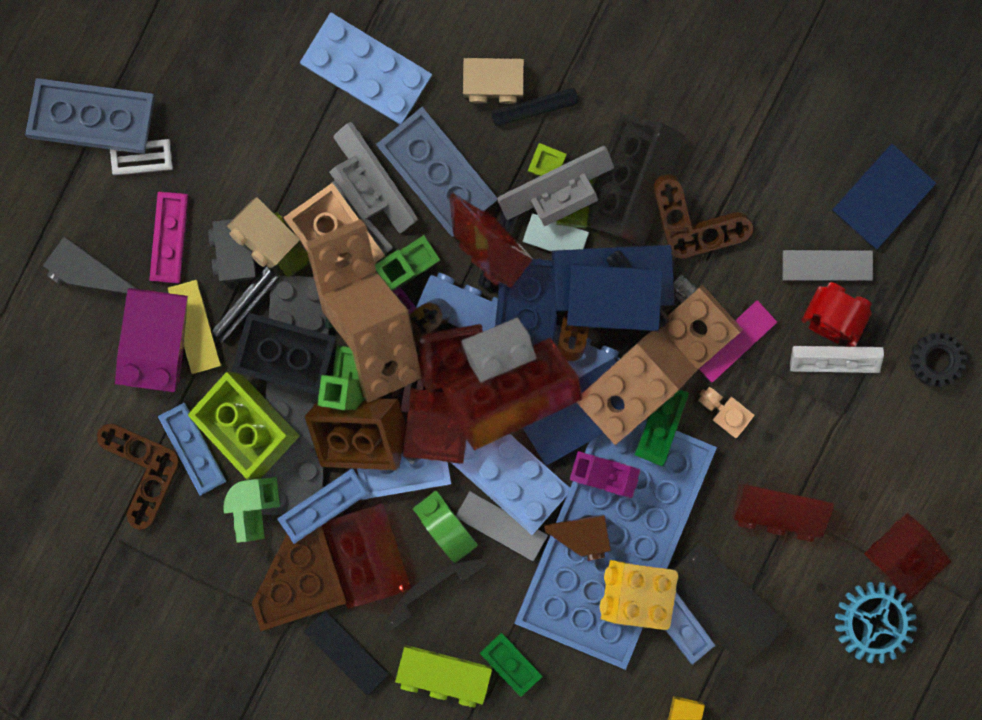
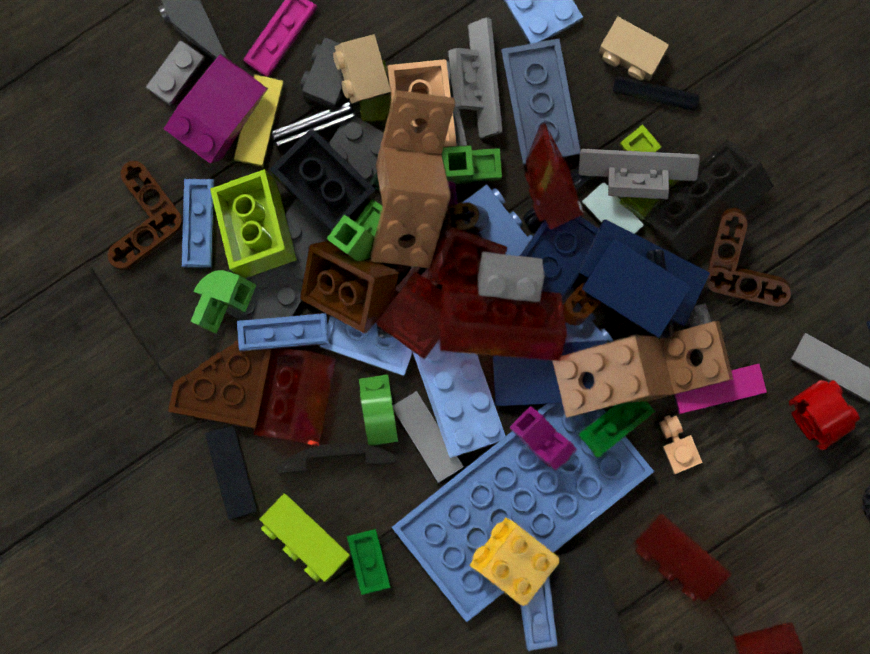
camera: 30 degrees right, 5 degrees down
reddish brown slope [544,514,611,561] -> none
white tile [790,346,884,373] -> none
none -> light grey plate [146,40,205,105]

